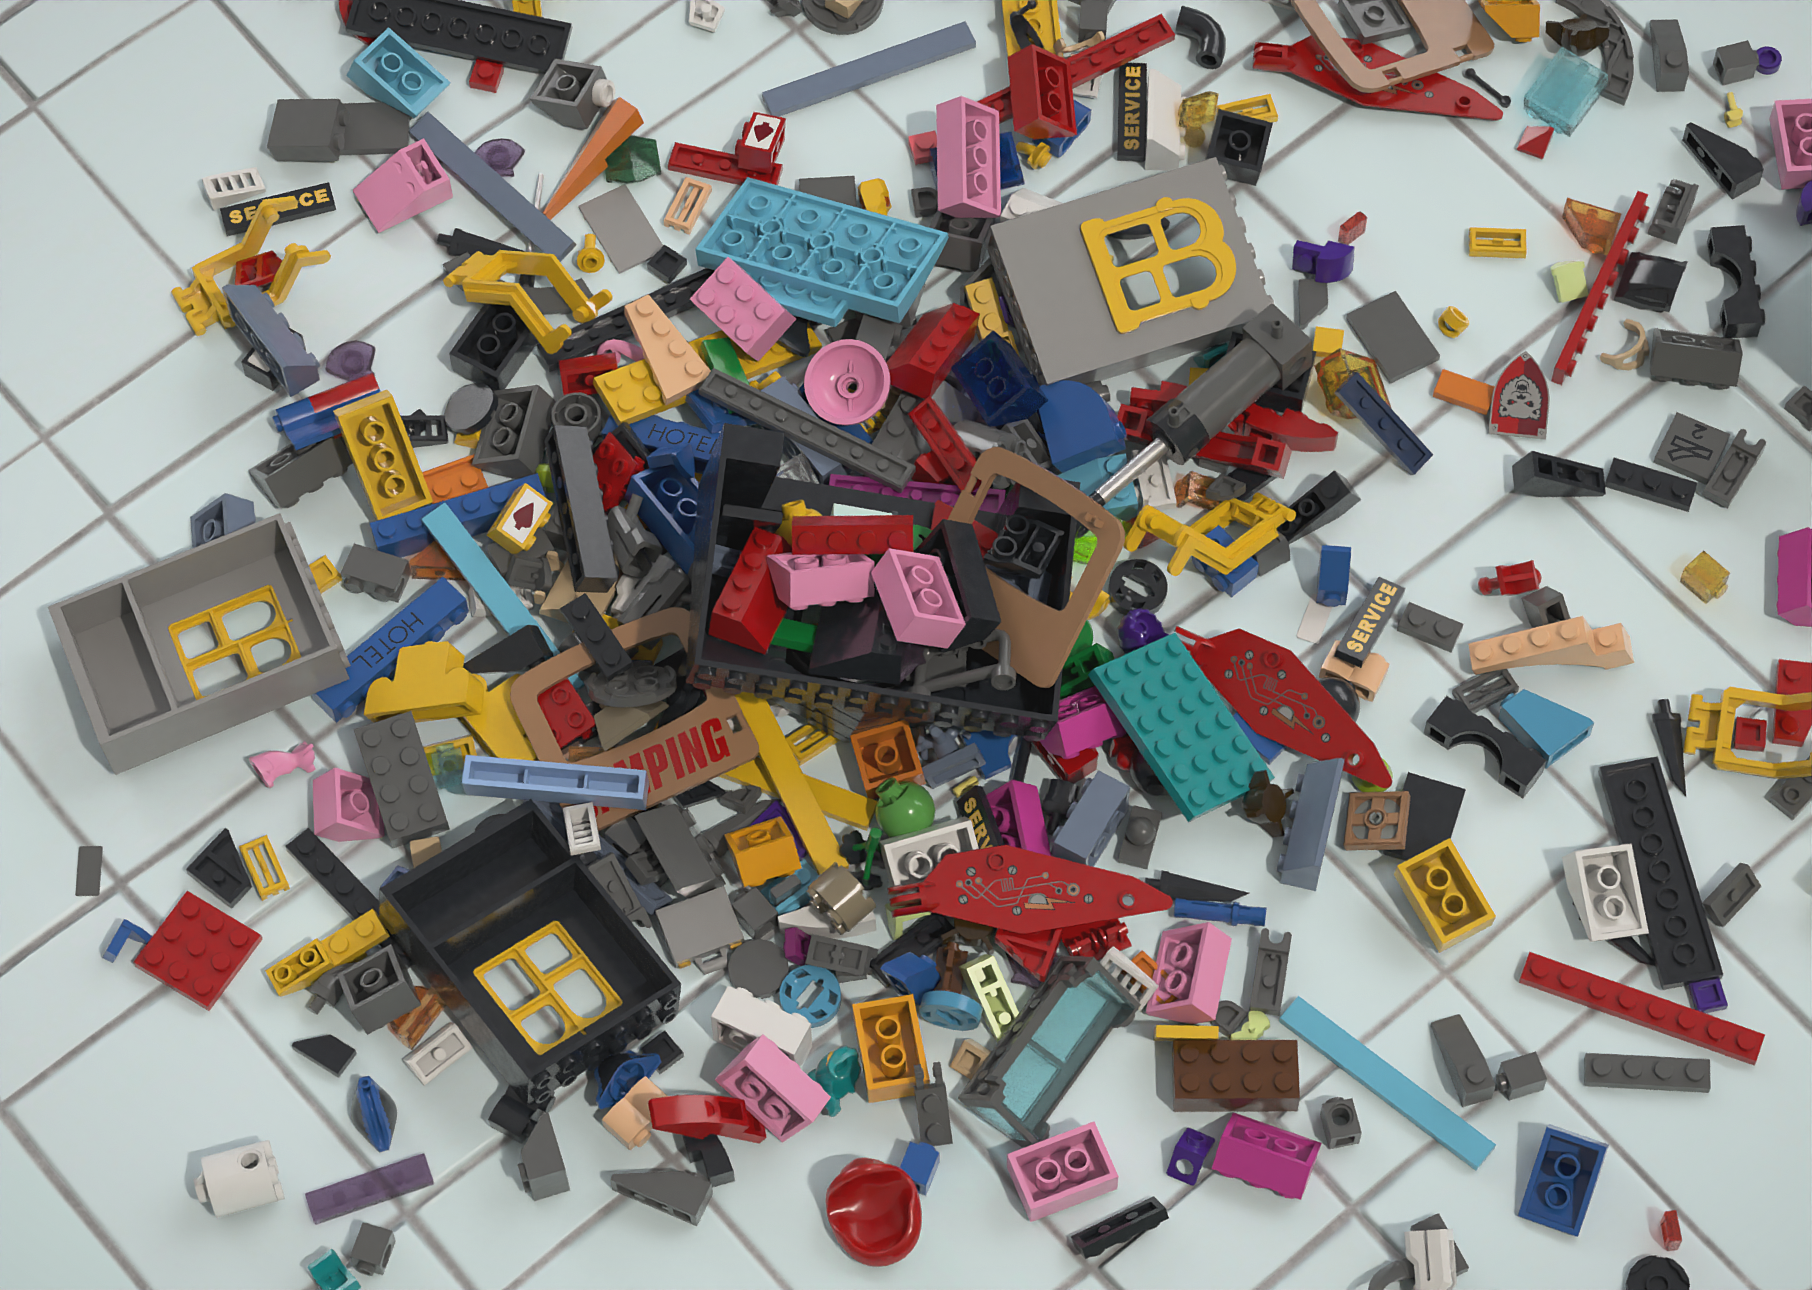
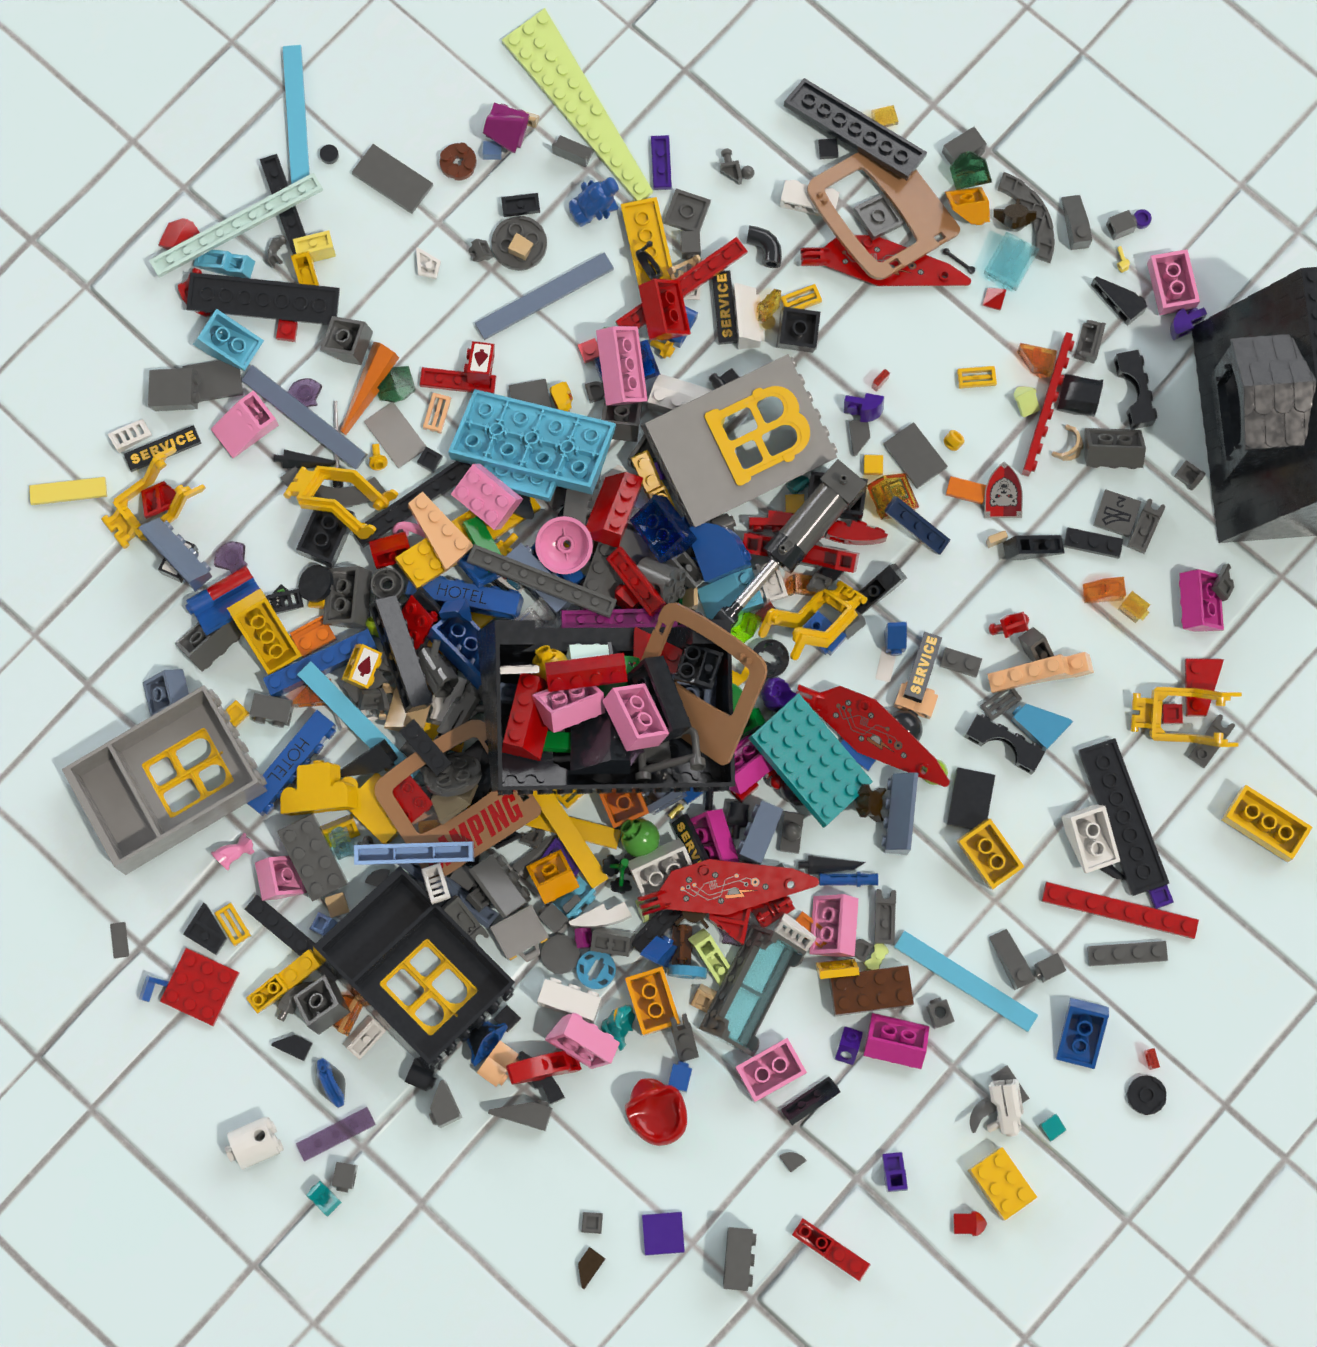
camera: 10 degrees left, 15 degrees up
white tile [592,79,615,107] -> none
dark tan brick [806,862,876,935] -> none
medium nougat piece [1343,791,1411,851] -> none
black bar [1652,699,1686,796] -> none
dark grey plate [1702,863,1762,927] -> none
none -> light yellow tile [29,477,107,505]
none -> tan tile [986,531,1008,548]
none -> clear orange slope [1082,577,1126,603]

